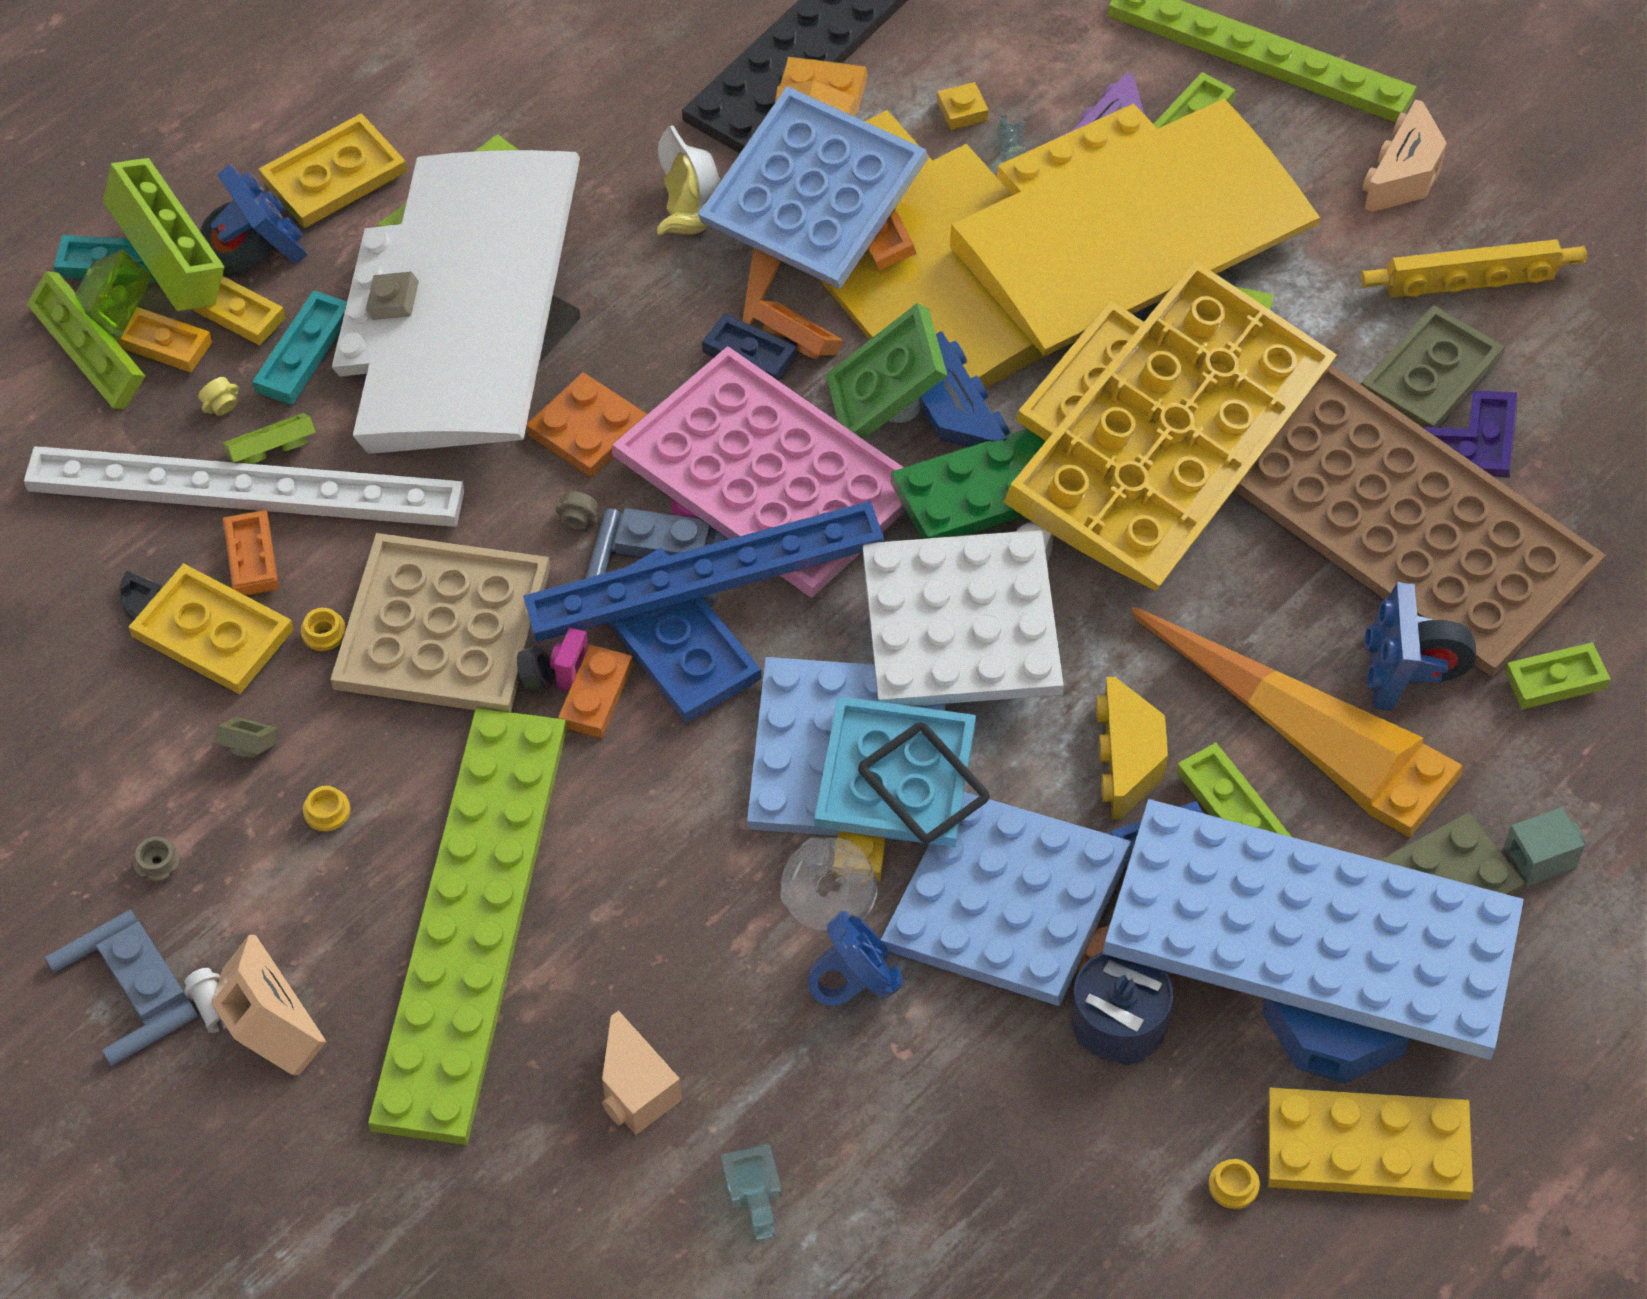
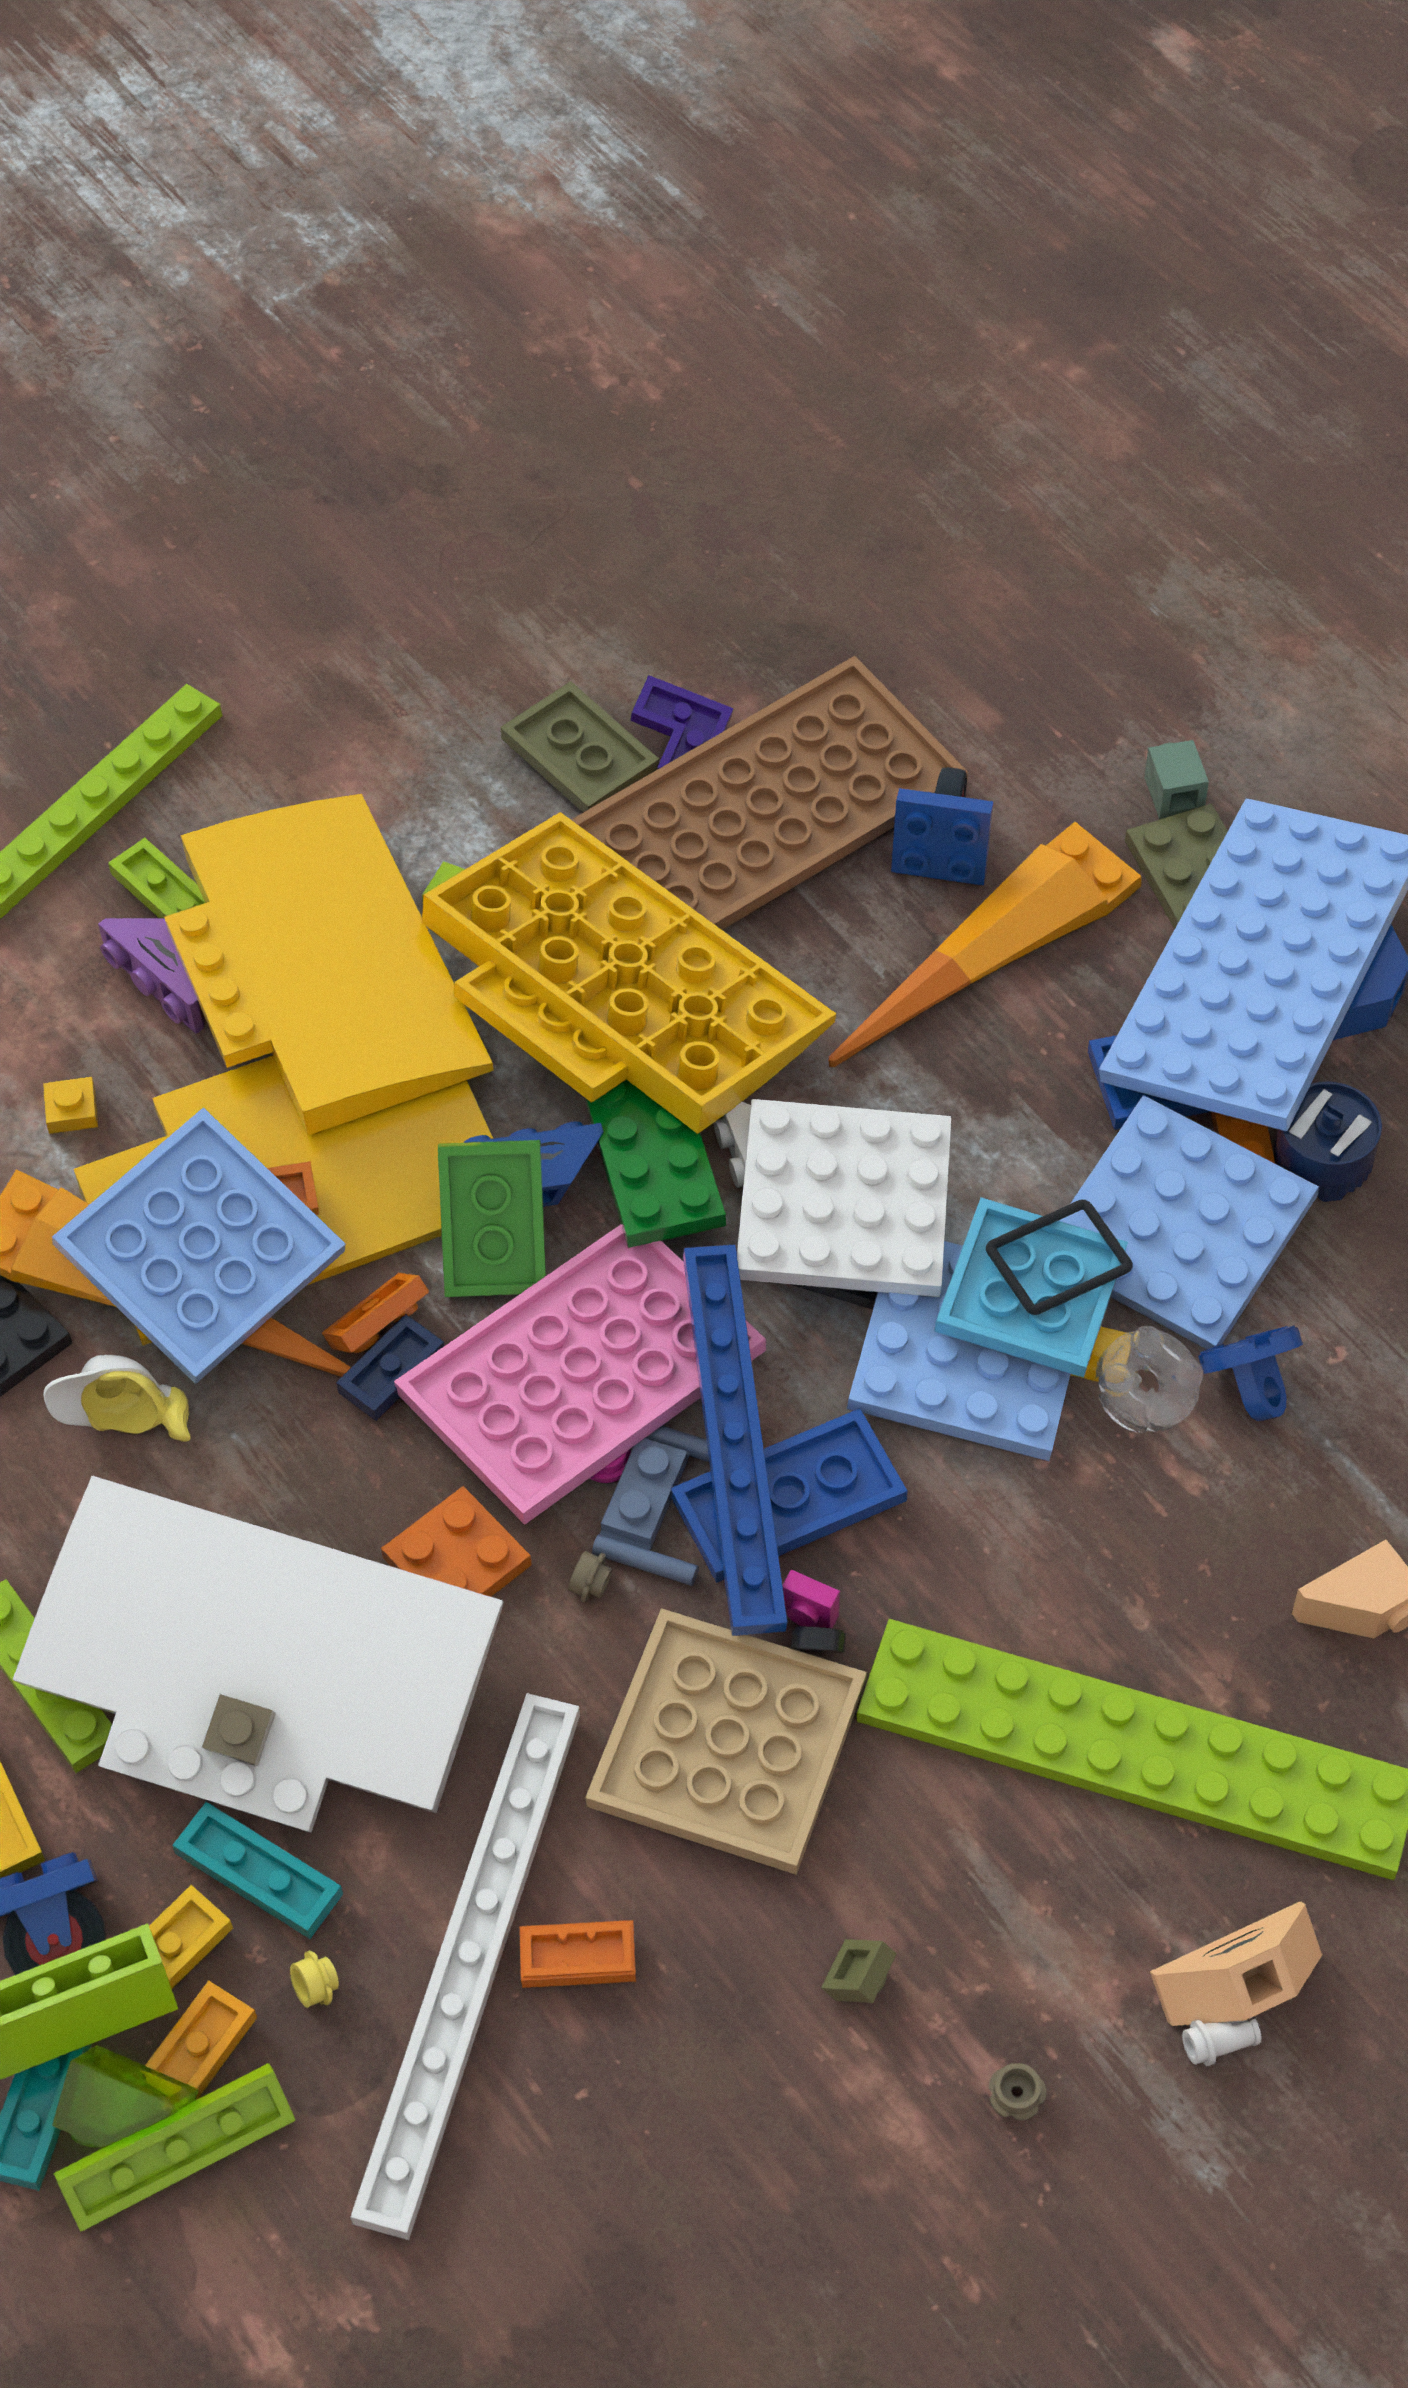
camera: 80 degrees left, 0 degrees up
sand blue plate [45,909,198,1067] -> none
black tile [120,571,163,622] -> none
yellow plate [129,563,294,695] -> none
lime plate [222,413,316,464] -> none
yellow plate [301,608,346,651] -> none
yellow plate [303,786,351,831] -> none
orange plate [558,644,633,739] -> none
clear light blue piece [997,116,1028,161] -> none
yellow slope [1096,677,1168,820] -> none
lime plate [1176,743,1292,837] -> none
yellow plate [1360,239,1587,298] -> none
light nougat slope [1362,99,1447,212] -> none
lime plate [1504,642,1611,710] -> none

